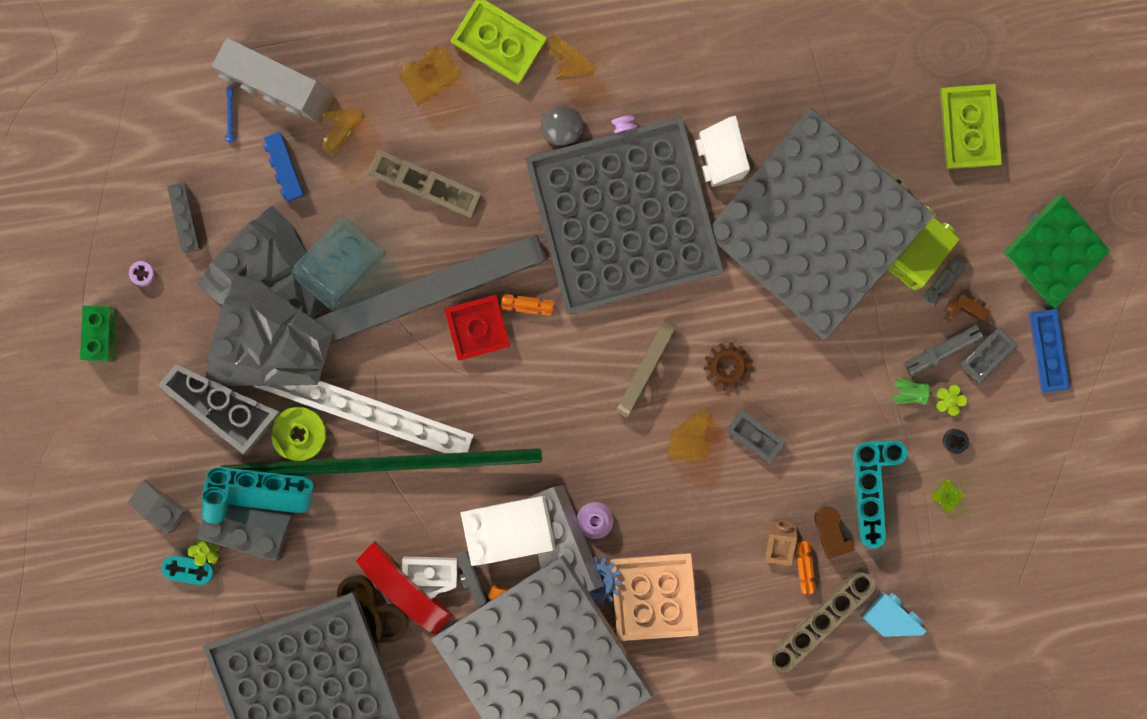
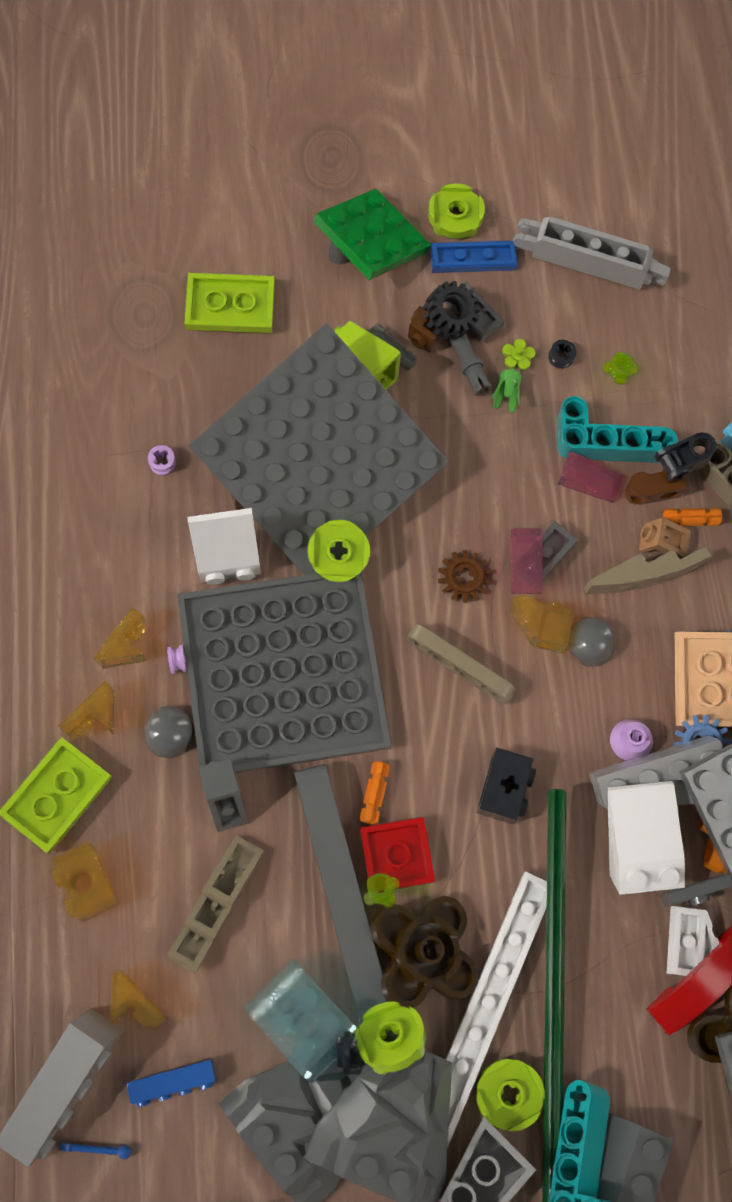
camera: 90 degrees left, 15 degrees down
none -> clear yellow slope [93,608,147,669]
none -> lavender bush [148,445,176,476]
none -> dark grey slope [199,758,249,832]
none -> lime plate [308,520,370,582]
none -> black axle [336,1031,358,1075]
none -> lime plate [355,1001,426,1074]
none -> clear neon green plate [364,873,399,907]
none -> dark brown plant [370,896,478,1009]
none -> black tyre [423,281,481,340]
none -> lime plate [428,183,485,239]
none -> black brick [476,747,536,824]
none -> clear pink slope [509,528,542,594]
none -> light grey hinge [513,216,671,290]
none -> clear pink slope [558,451,623,503]
none -> dark grey hair [568,617,615,667]
none -> dark tan slope [583,546,712,595]
none -> black piece [654,432,717,483]

